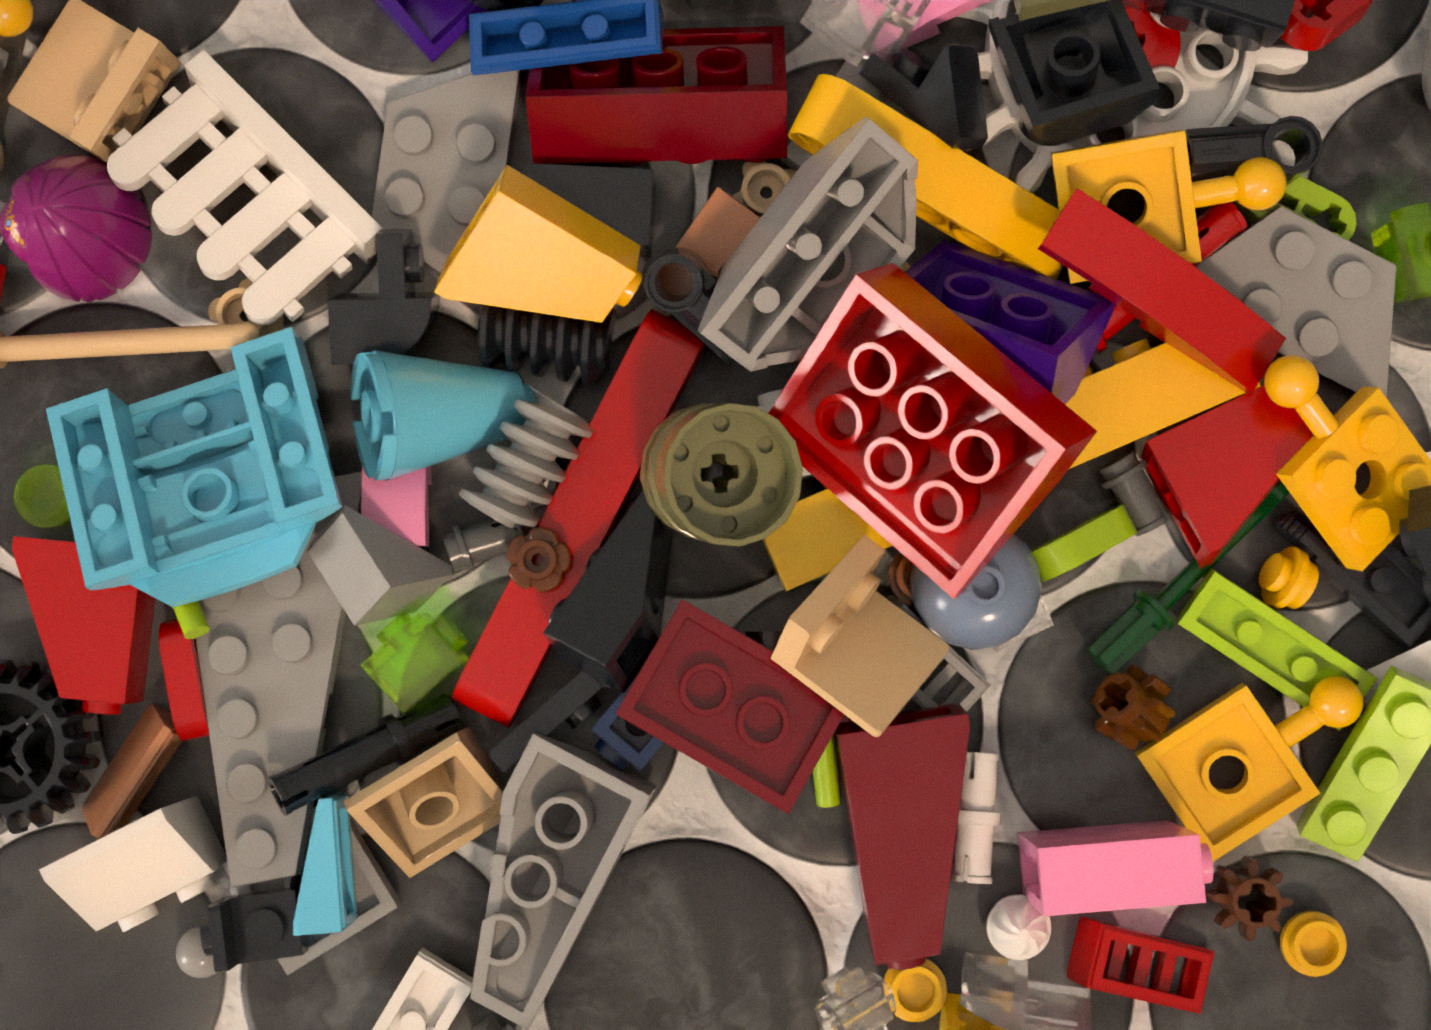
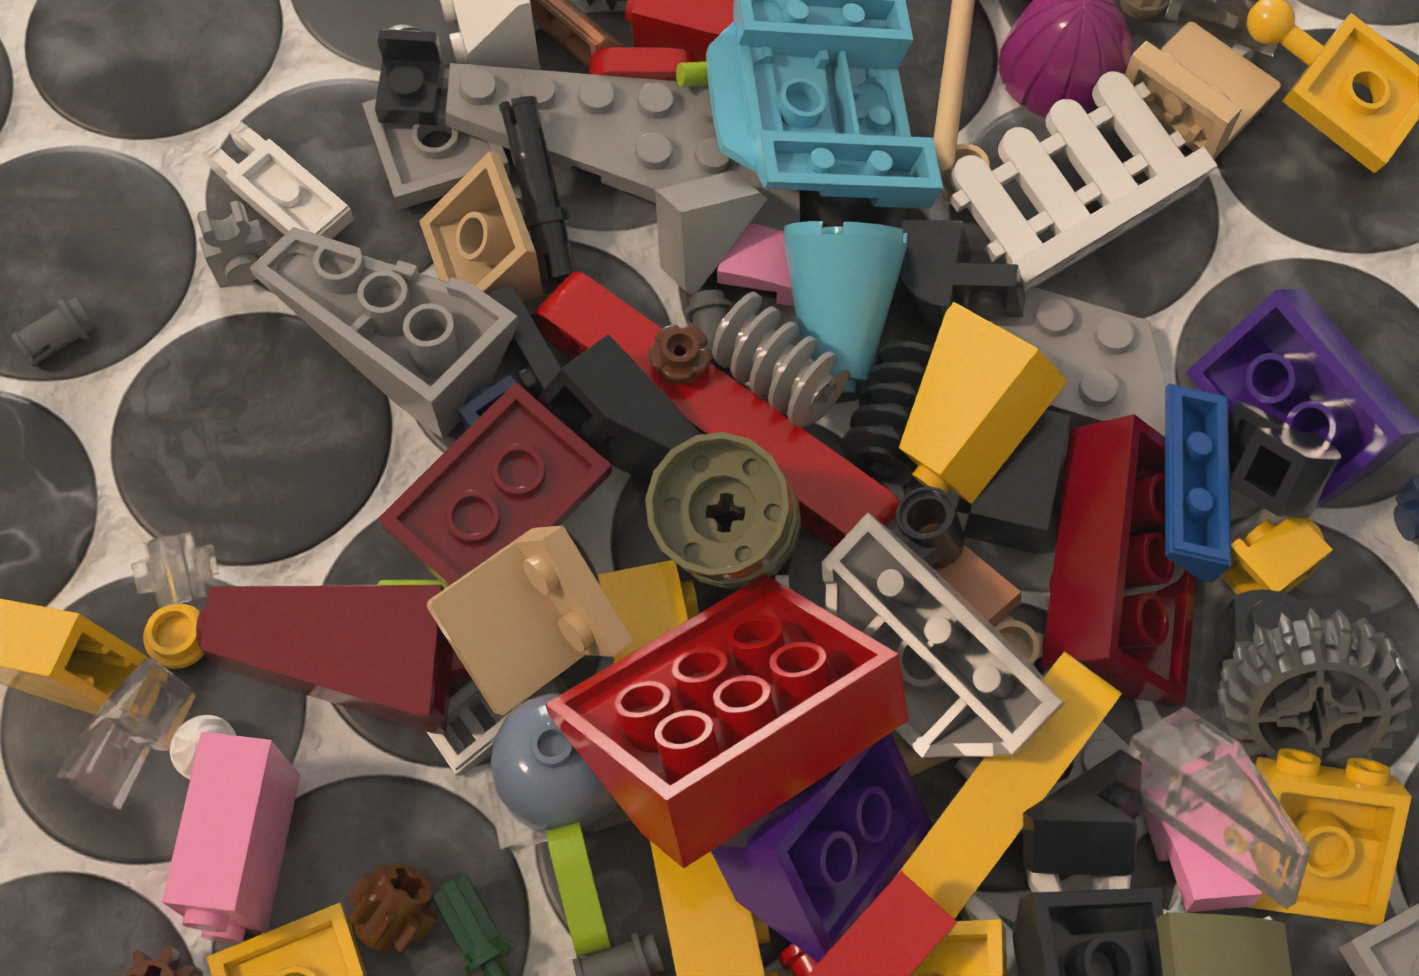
camera: 100 degrees right, 20 degrees down
medium azure slope [292,792,357,936] -> none
clear neon green brick [361,612,469,714] -> none
white pin [950,752,1001,884] -> none
red slope [1067,917,1215,1014] -> none

